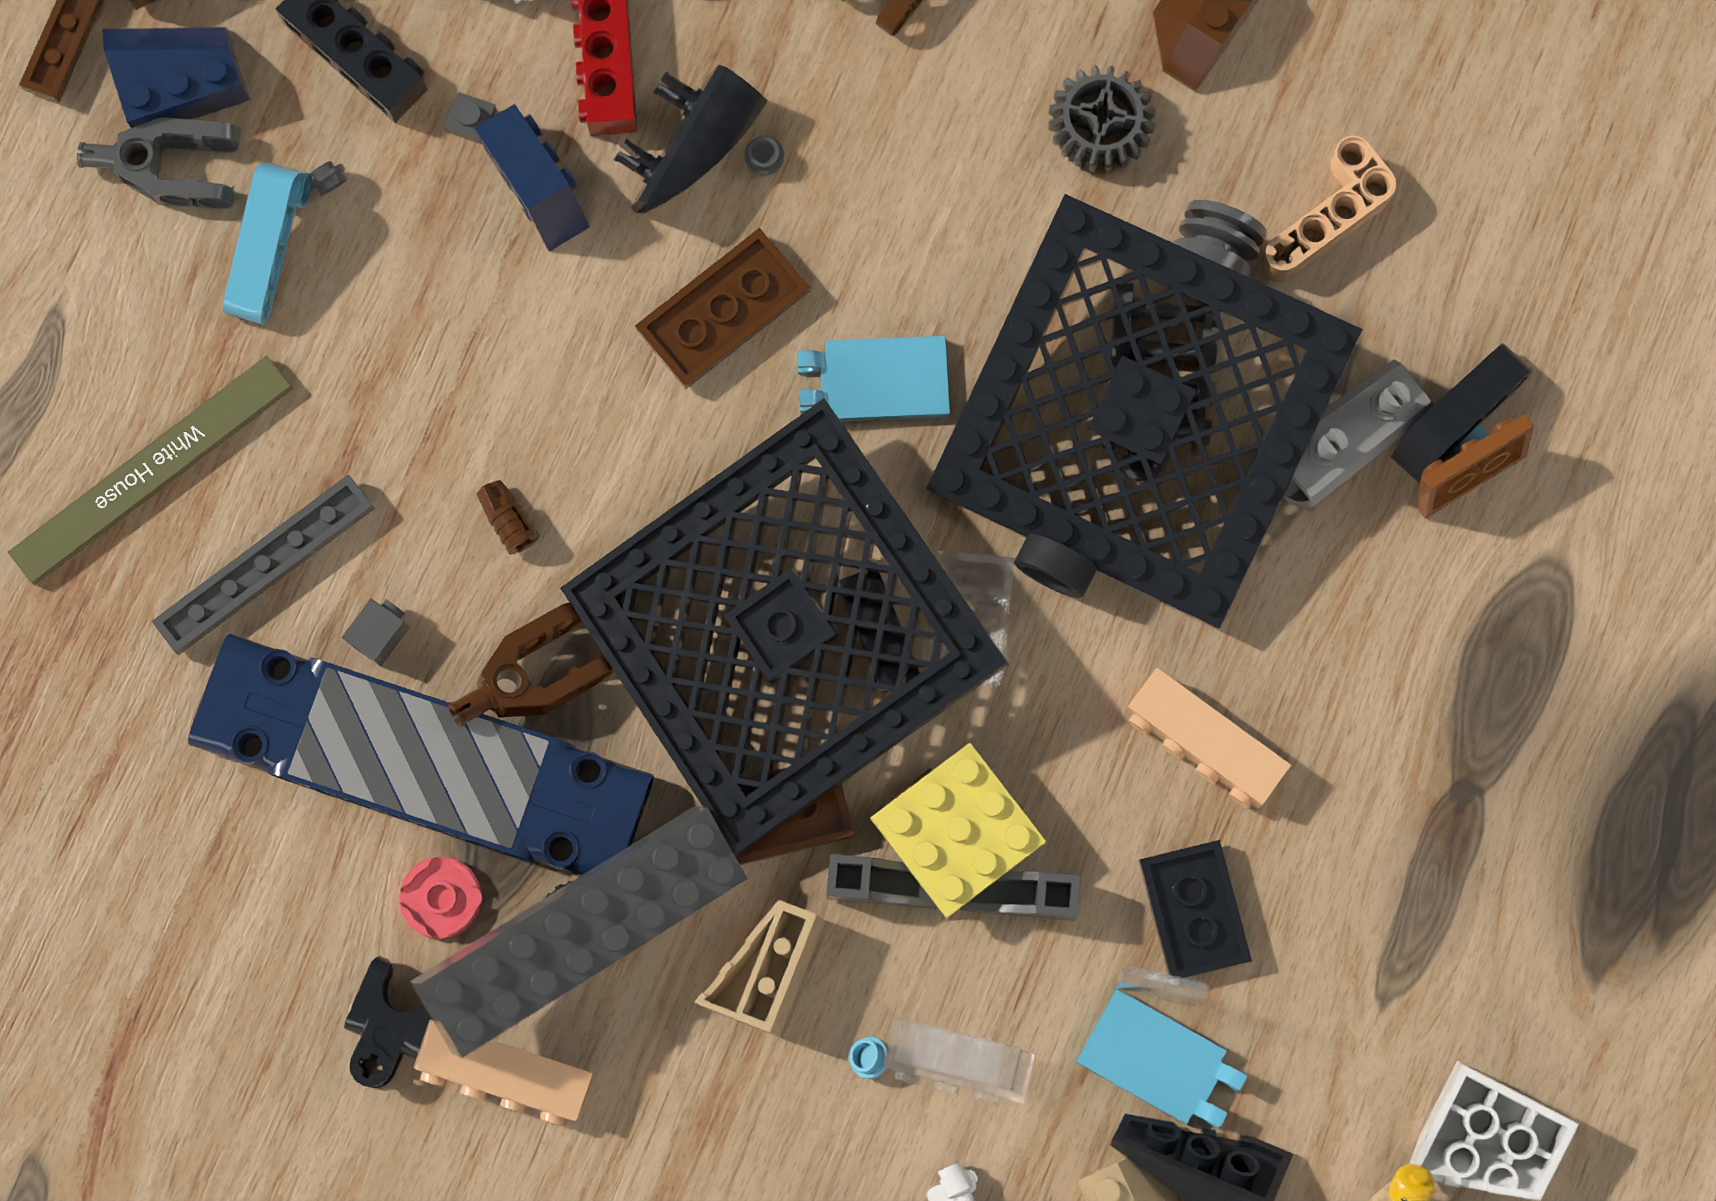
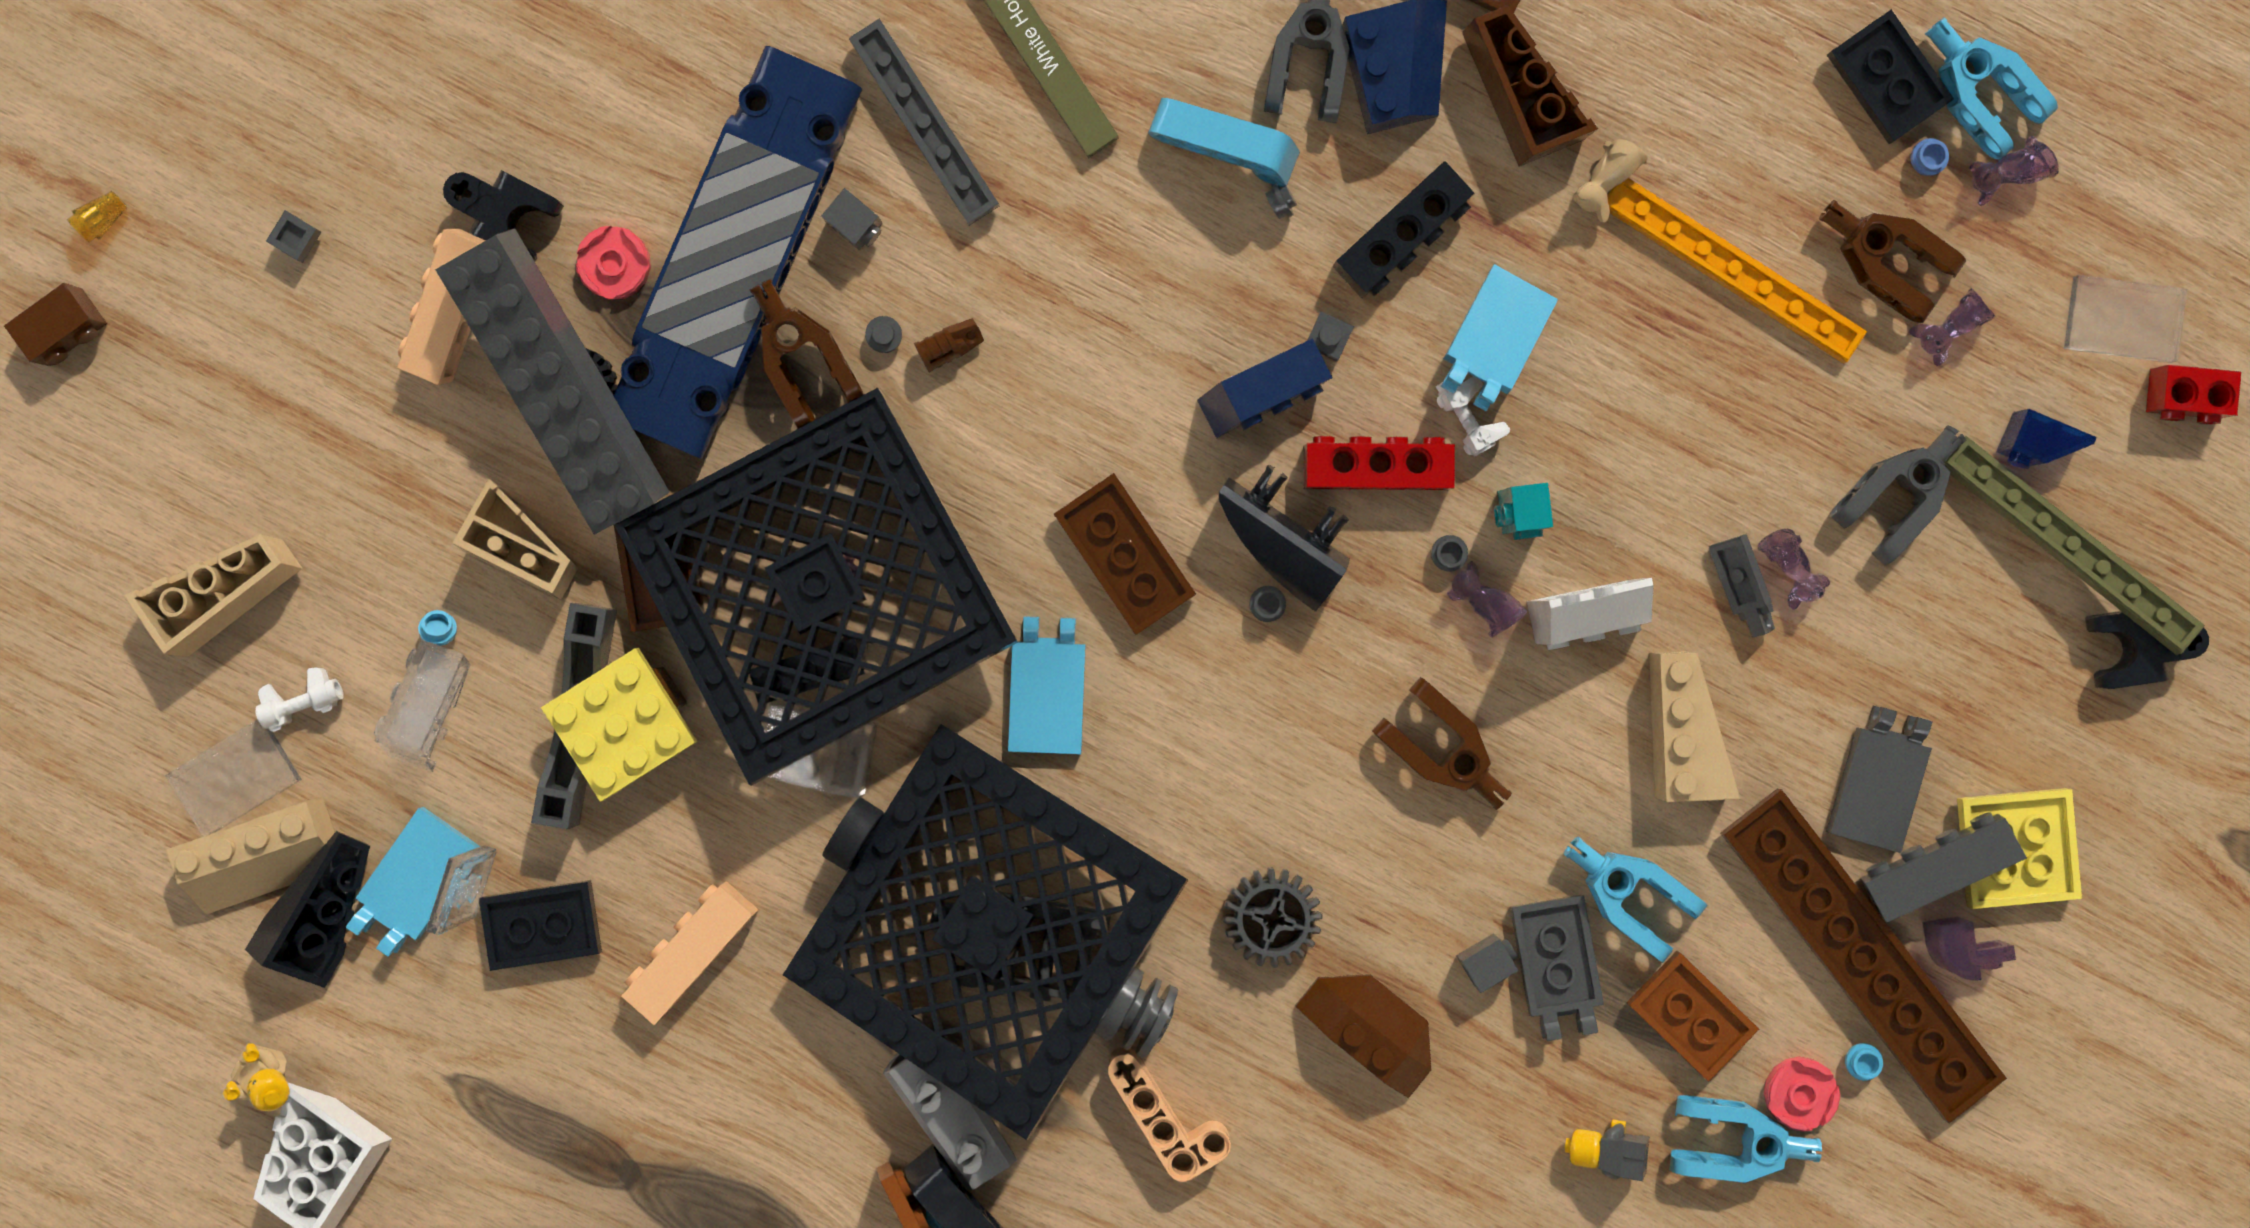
camera: 90 degrees right, 10 degrees up
none -> dark grey plate [865,316,902,353]

